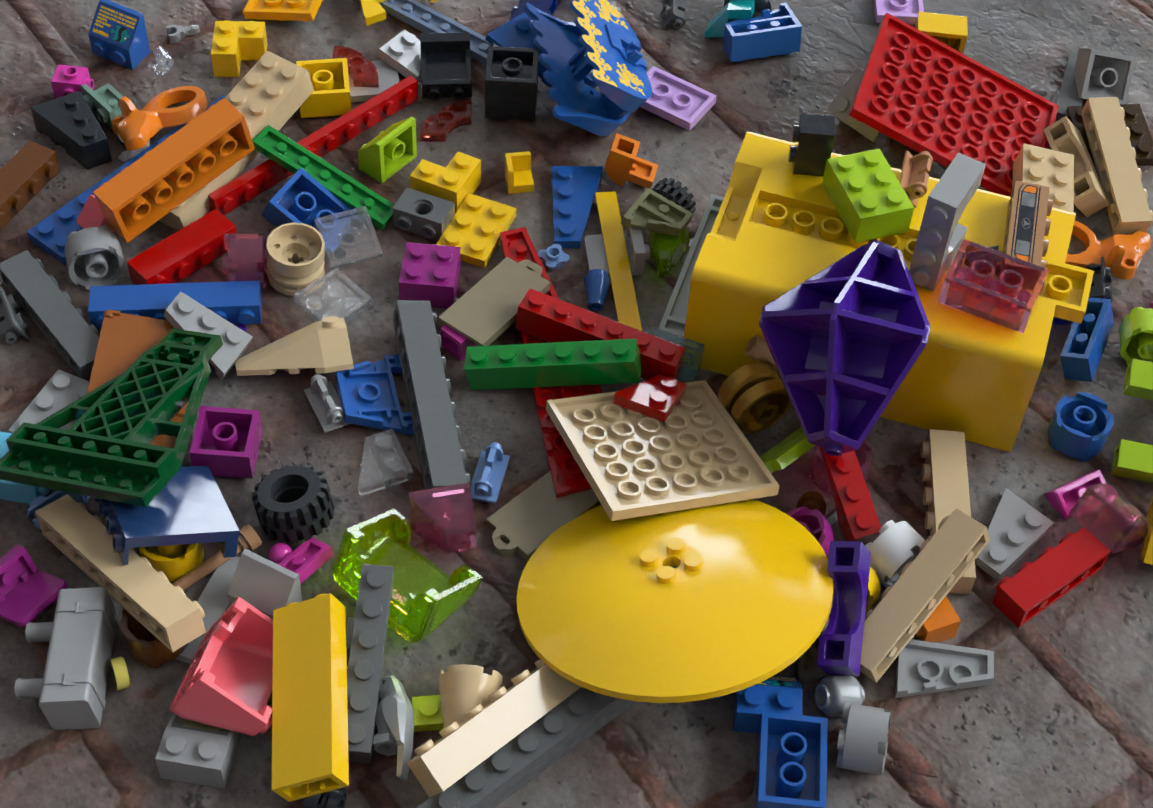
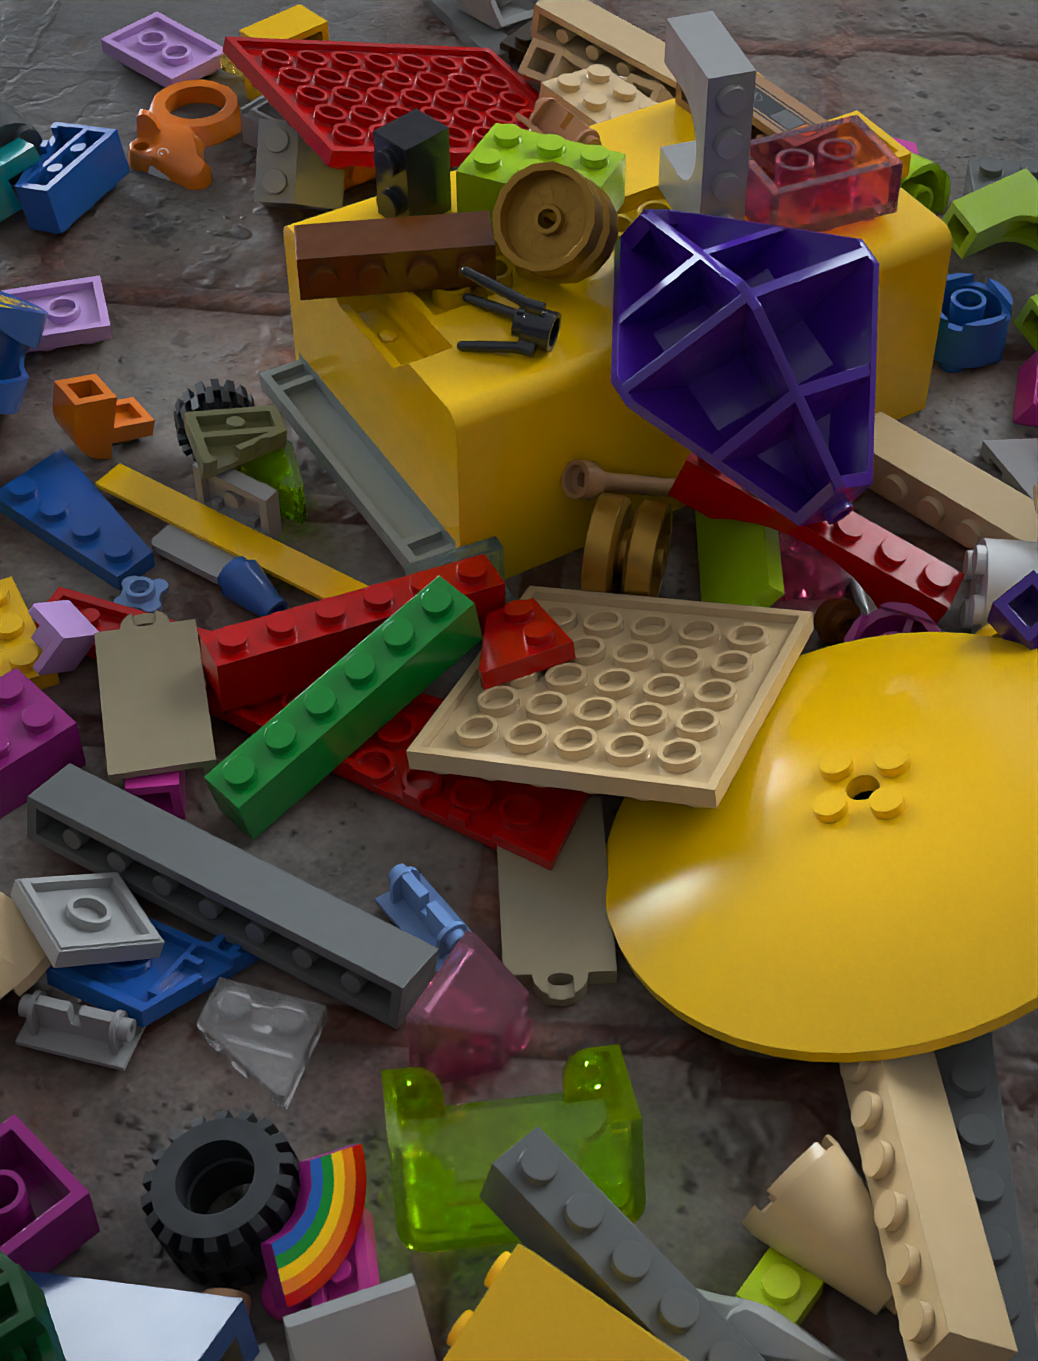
camera: 45 degrees left, 5 degrees down
none -> light grey tile [10,872,164,968]
none -> lavender panel [28,600,99,675]
none -> orange animal [128,79,242,190]
none -> tile [260,1143,366,1309]
none -> reddish brown brick [294,210,496,300]
none -> black plant [457,266,562,358]
none -> pearl gold wheel [493,161,618,284]

